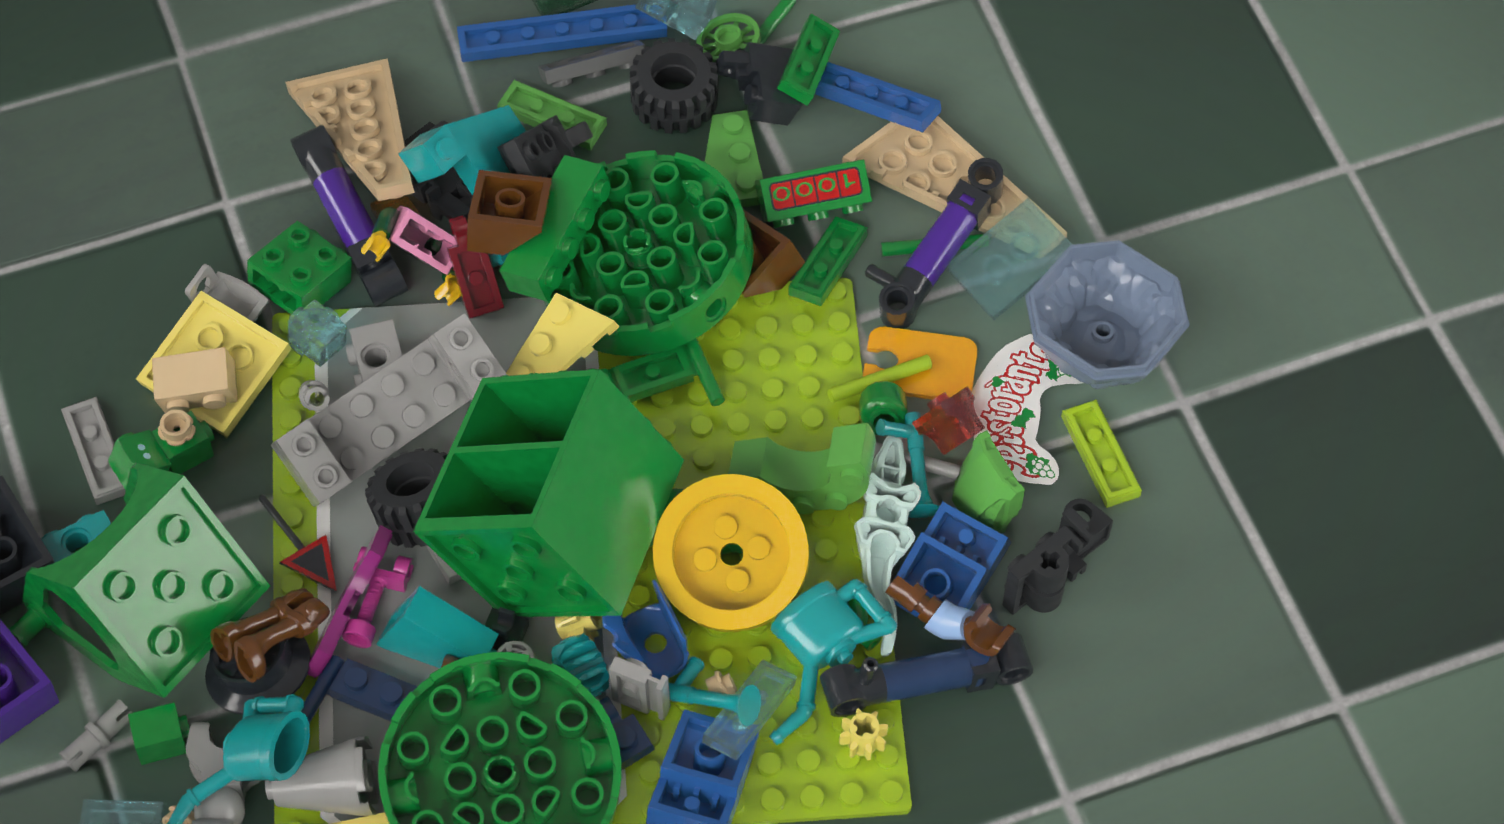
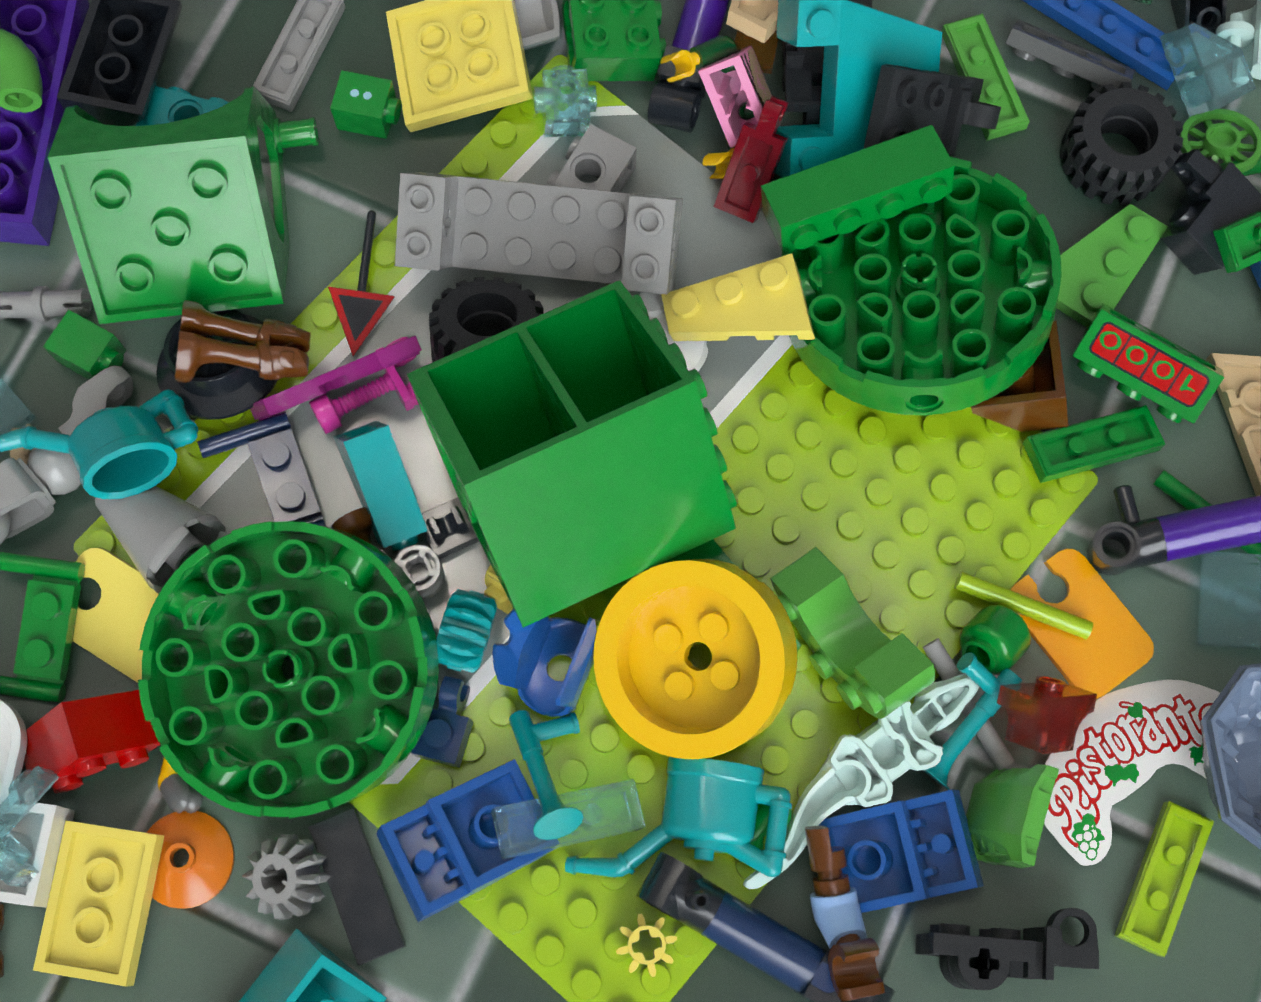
camera: 45 degrees right, 15 degrees up
green brick [108,430,171,490] -> none
tan brick [152,347,237,413] -> none
tan plate [158,410,196,446] -> none
light grey pin [299,380,330,411] -> none
reddish brown slope [467,170,552,255] -> none
green plate [600,339,725,406] -> none
light grey plate [609,656,670,721] -> none
tan plate [705,671,738,694] -> none

